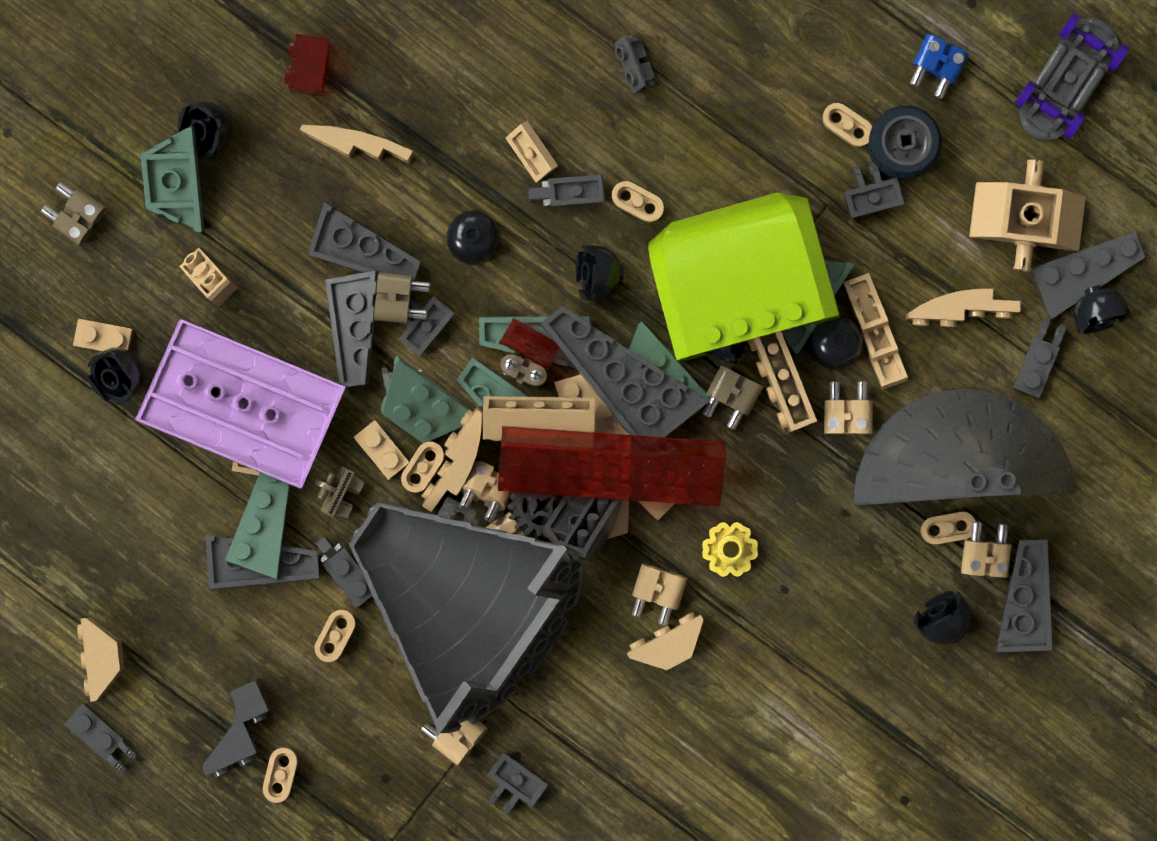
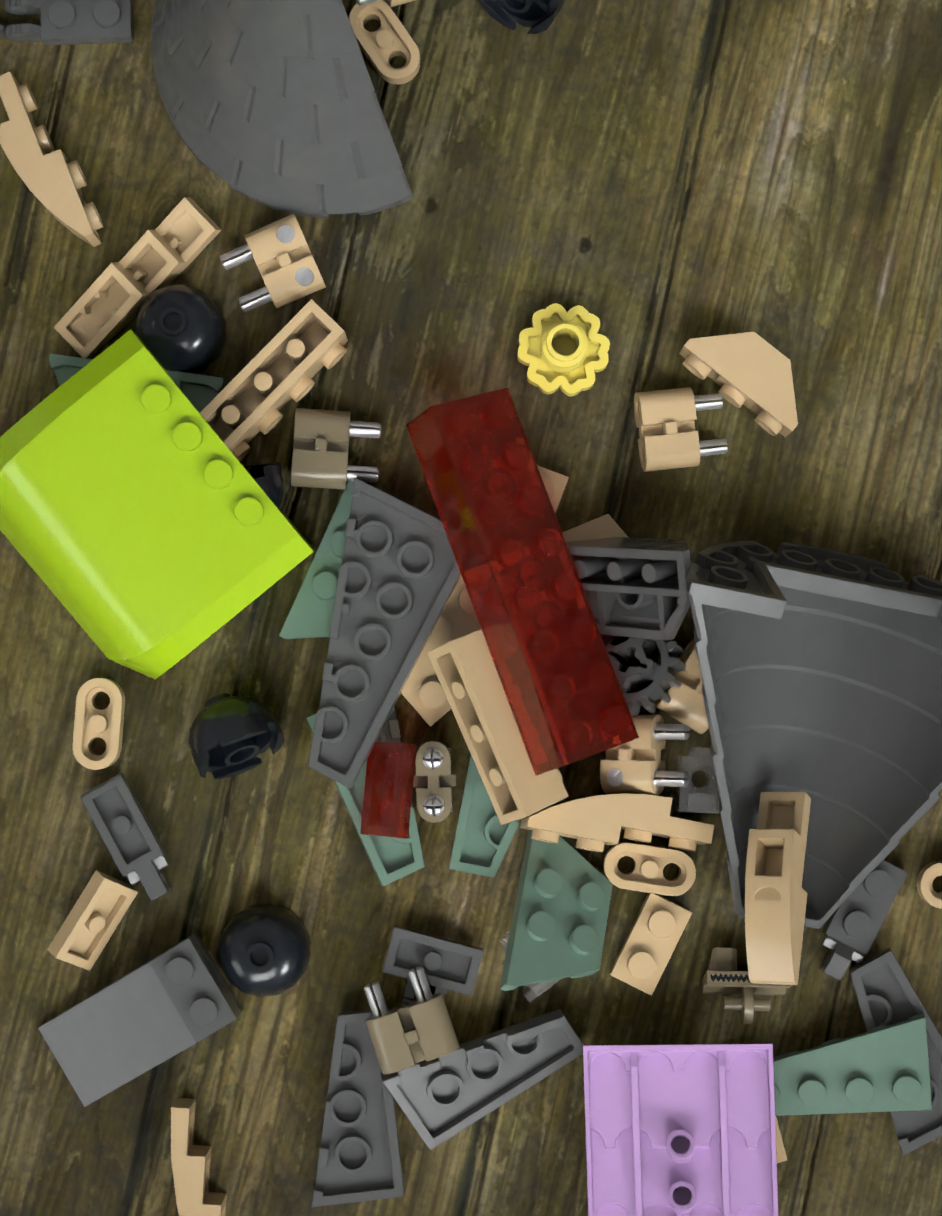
camera: 120 degrees left, 0 degrees up
none -> dark grey slope [38,931,243,1107]
none -> tan slope [745,792,811,985]

